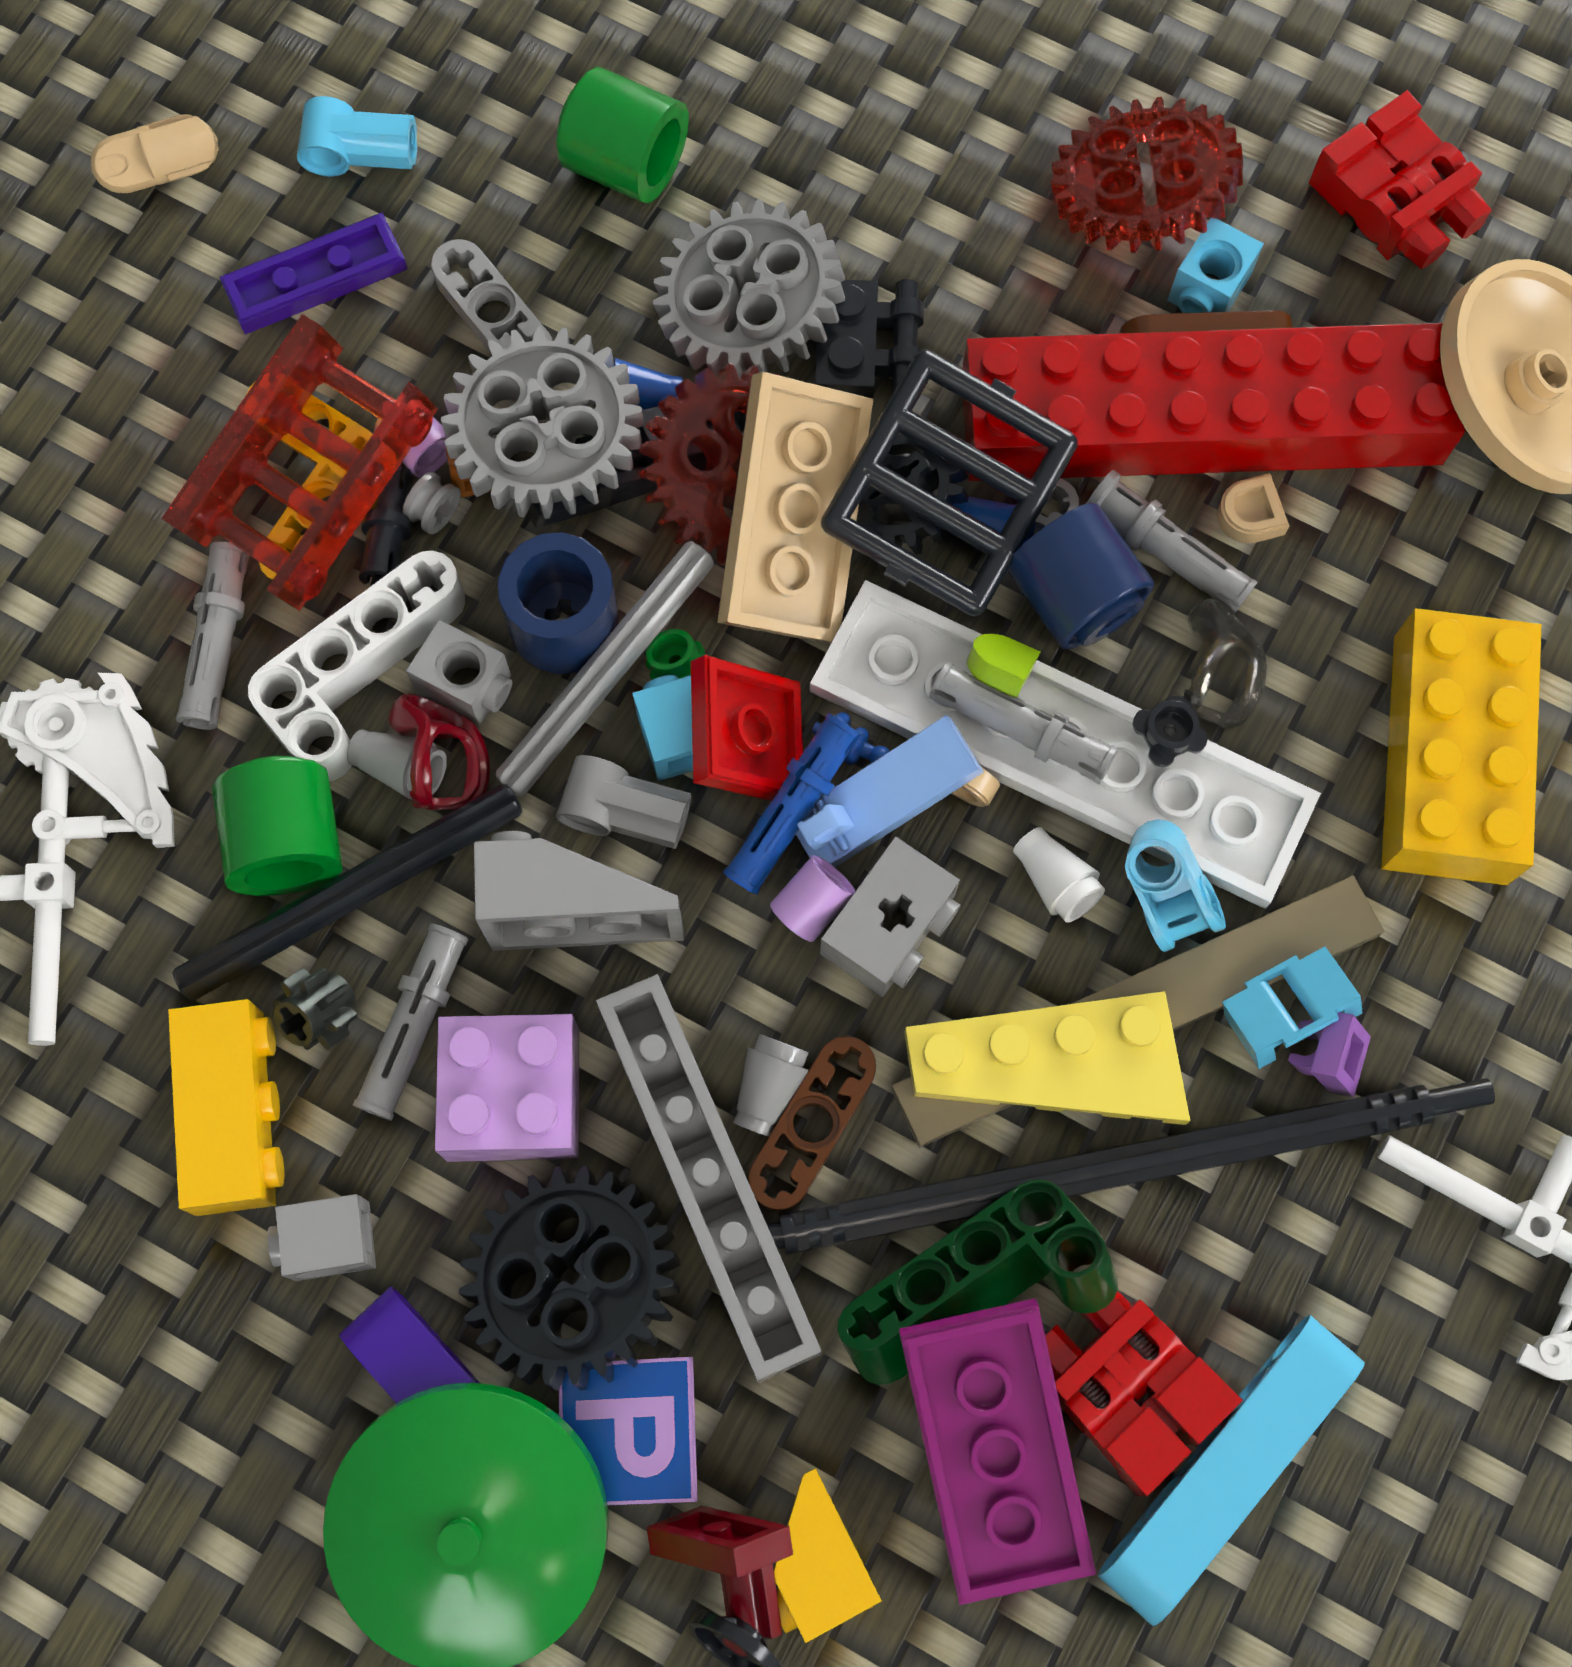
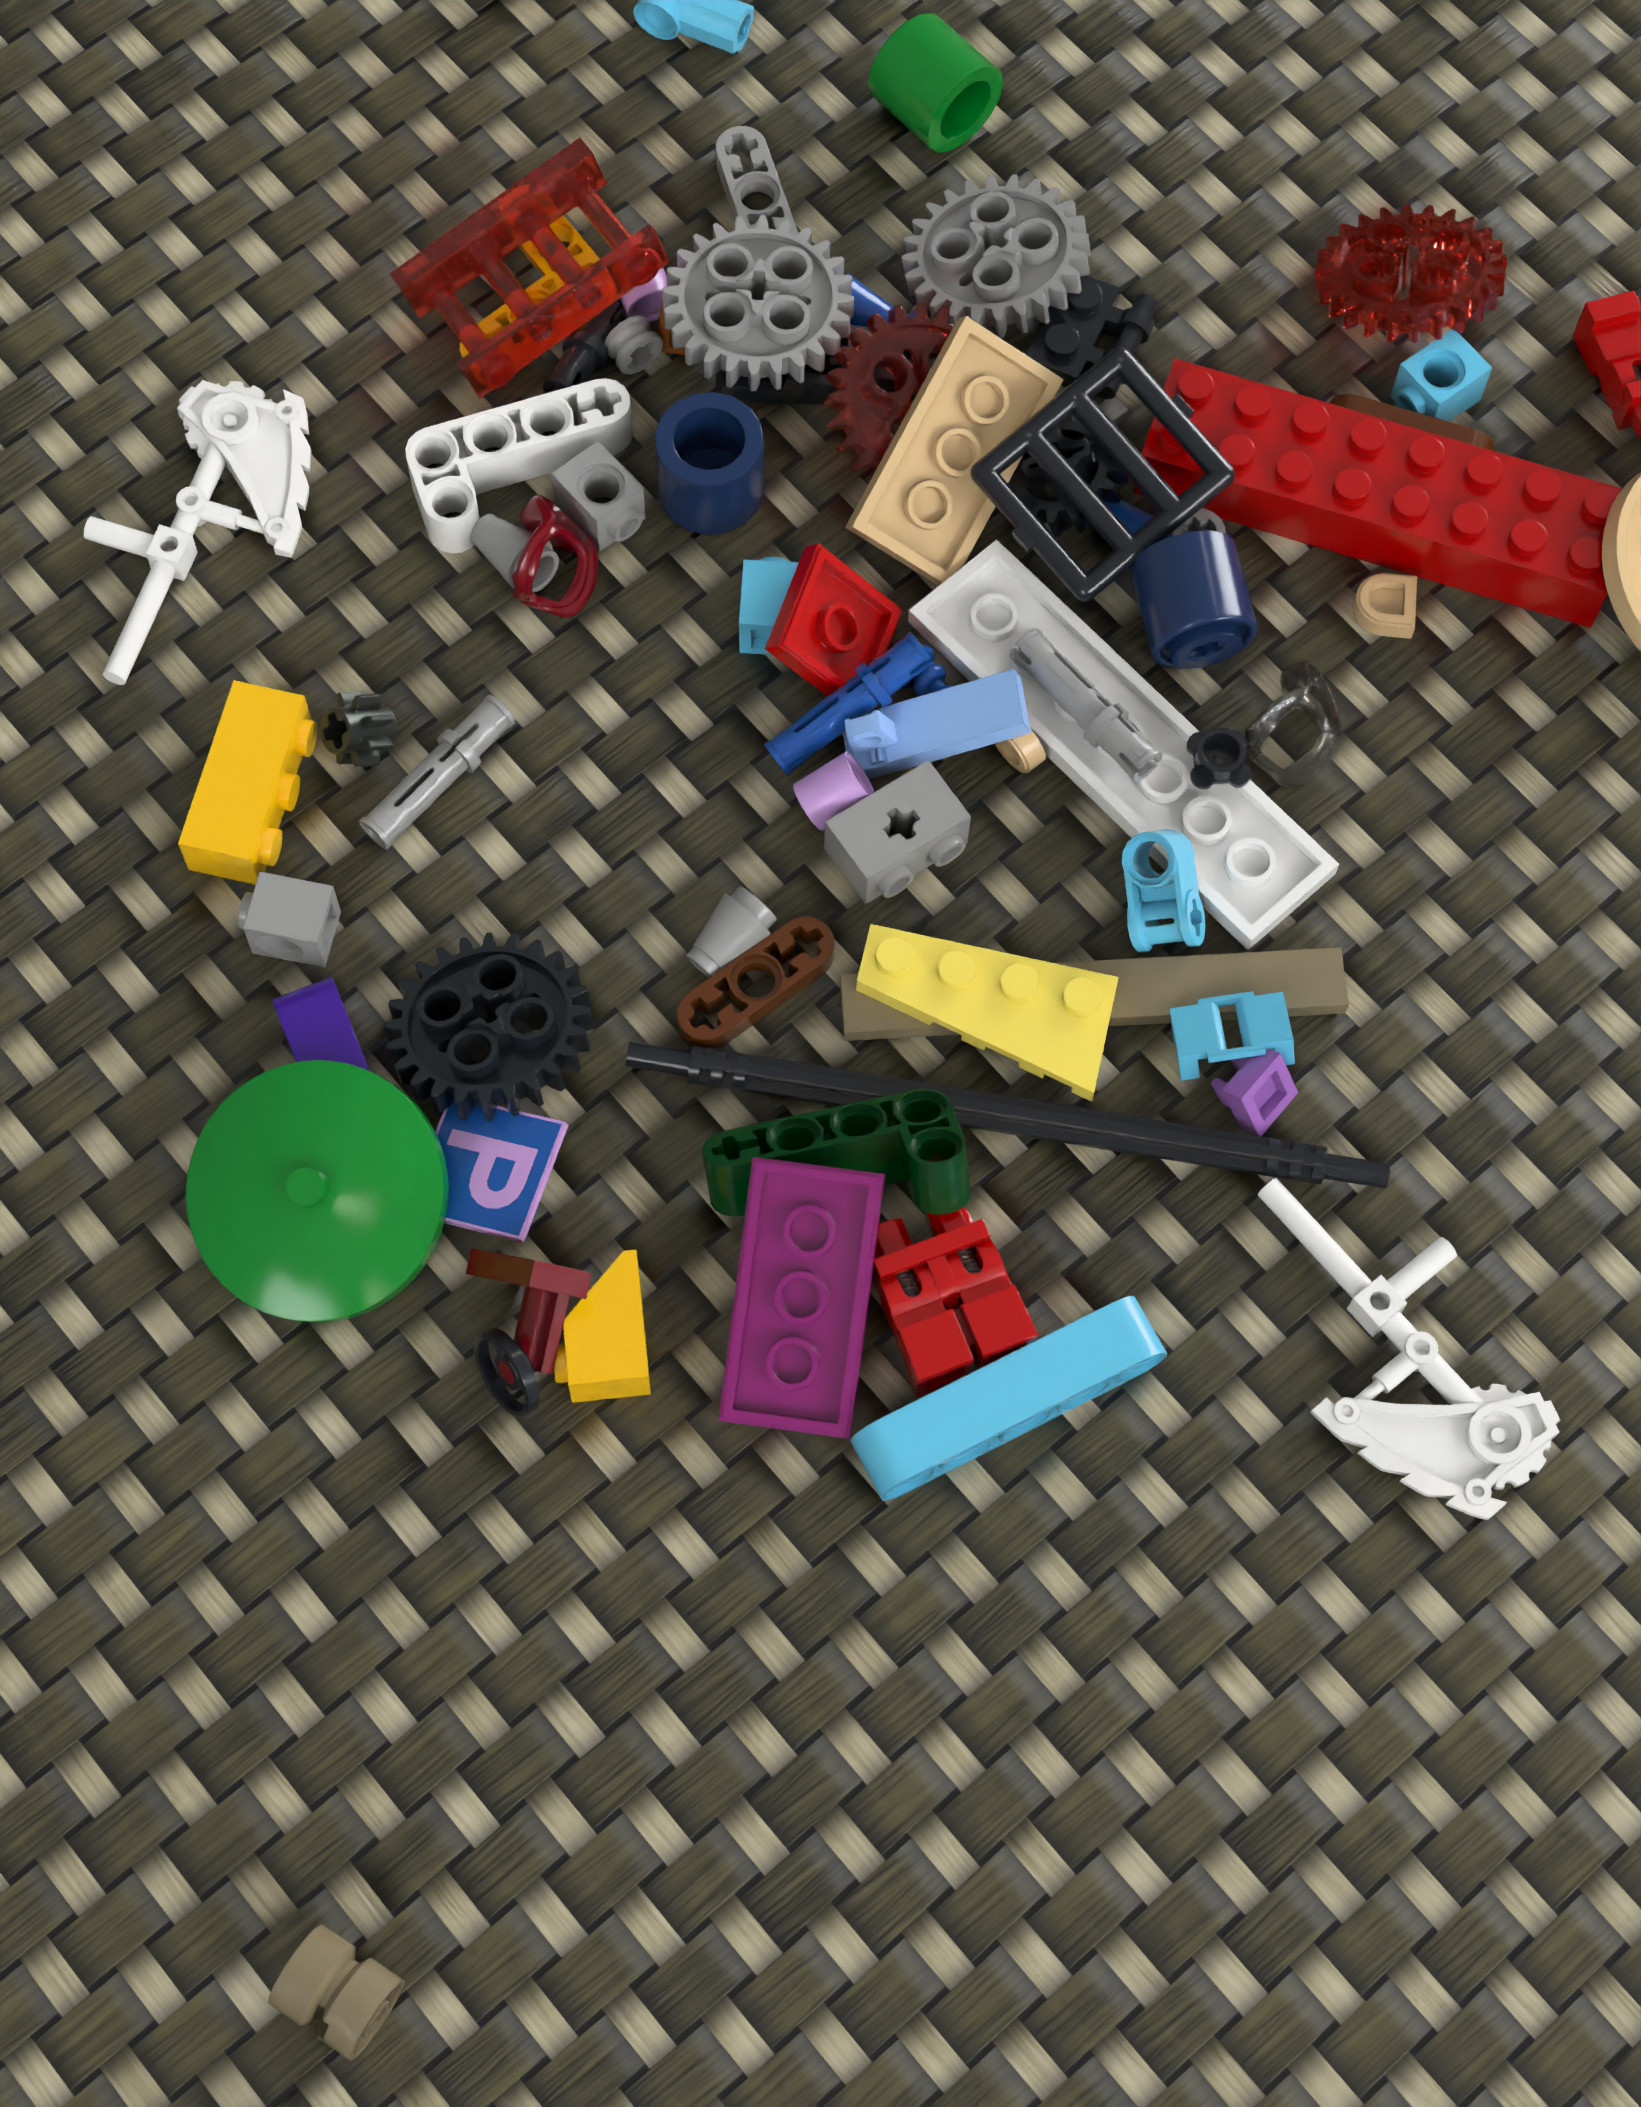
camera: 20 degrees right, 5 degrees down
black axle [172,784,522,1001] -> none
light grey pin [176,542,250,730] -> none
green piece [212,756,343,896] -> none
dark purple tile [219,212,408,335] -> none
lavender brick [435,1014,579,1162] -> none
light grey slope [474,831,684,951] -> none
light grey axle [496,541,714,796] -> none
light grey piece [556,755,691,849] -> none
light grey brick [596,974,822,1383] -> none
green plate [646,629,705,680] -> none
lime tile [966,634,1040,698] -> none
white cone [1013,827,1105,922] -> none
light grey pin [1086,470,1258,615] -> none
yellow brick [1381,608,1542,886] -> none

